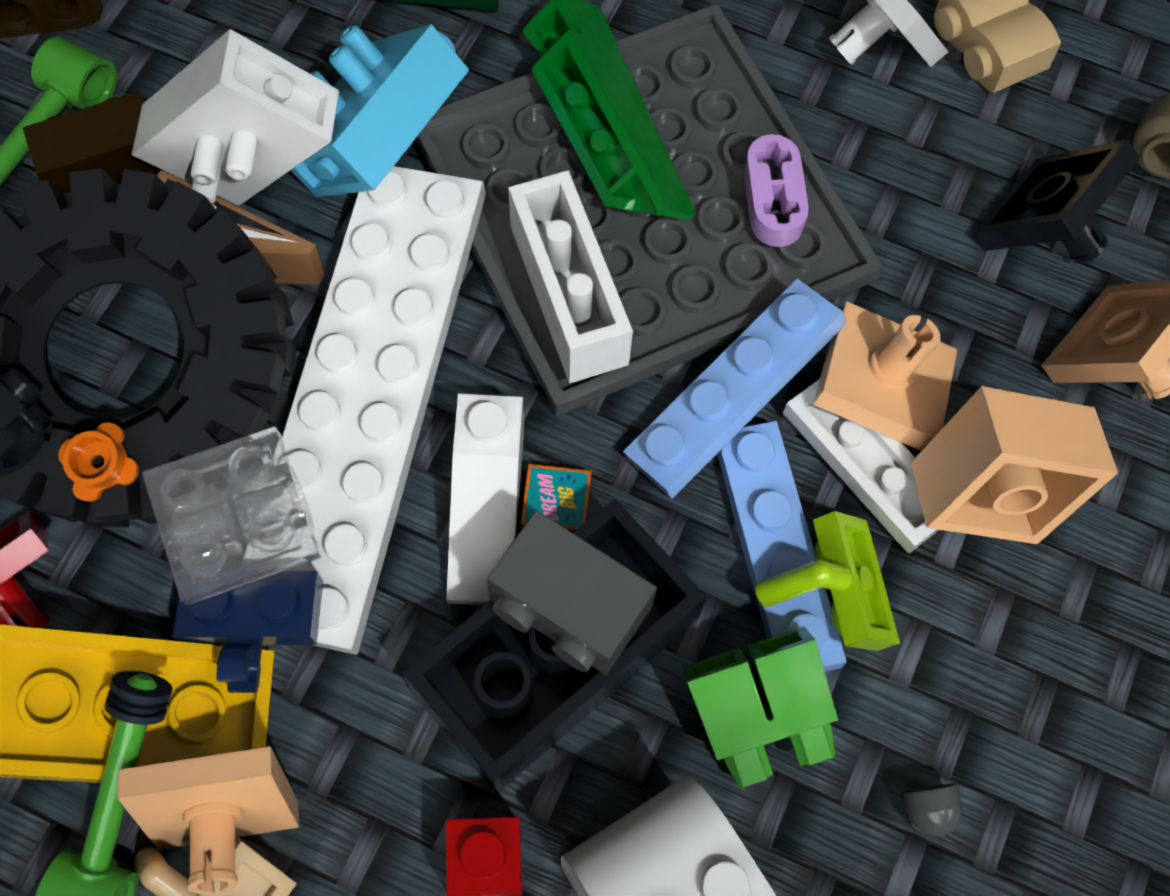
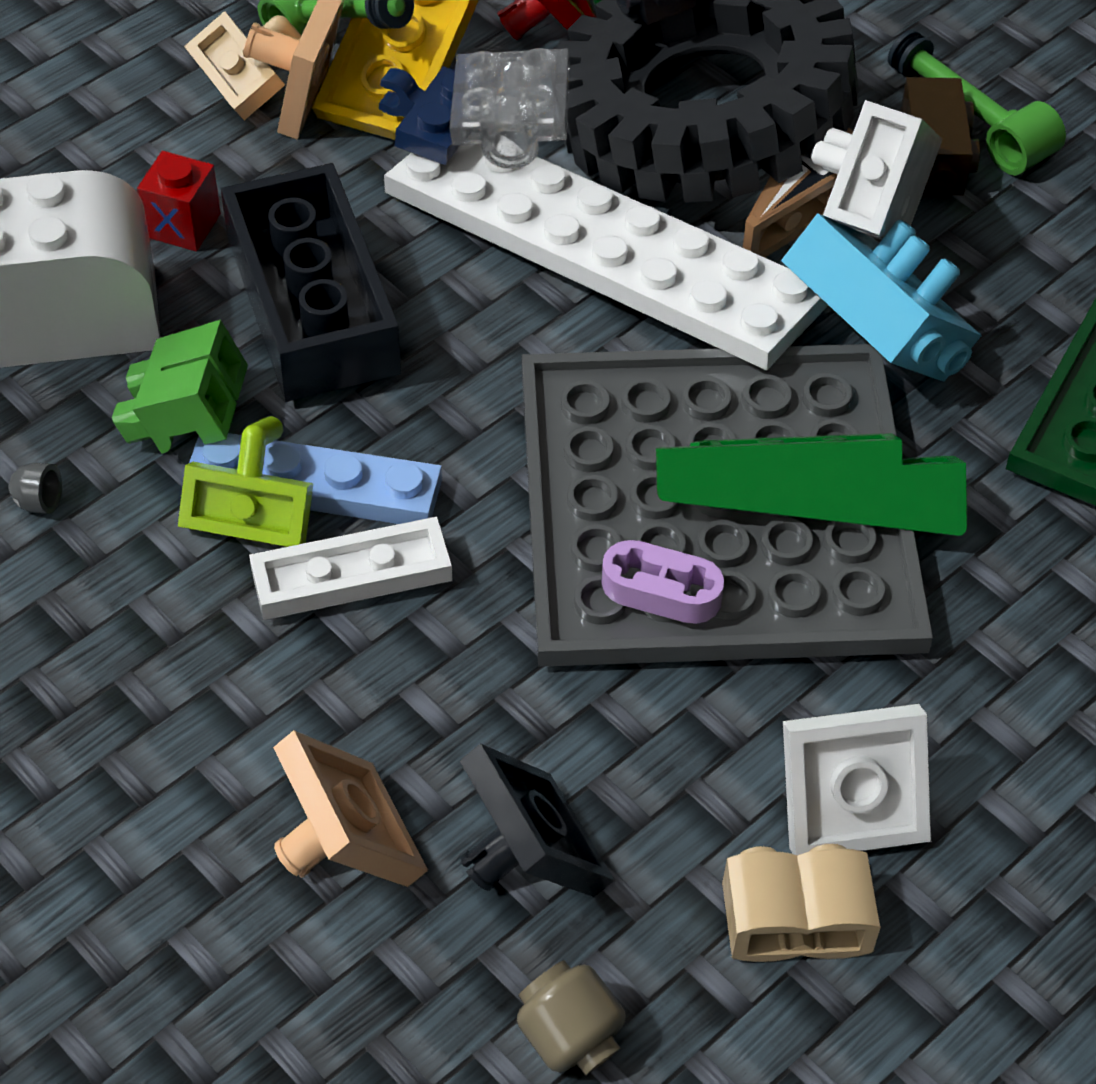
camera: 115 degrees right, 15 degrees down
orange plate [58,422,139,502] -> none
white slope [446,394,524,605] -> none
dark grey brick [487,510,657,675] -> none
white brick [508,170,633,384] -> none
teal tile [520,464,592,533] -> none
light blue plate [623,278,846,499] -> none
light nougat tile [813,301,957,451] -> none
light nougat brick [911,386,1118,544] -> none

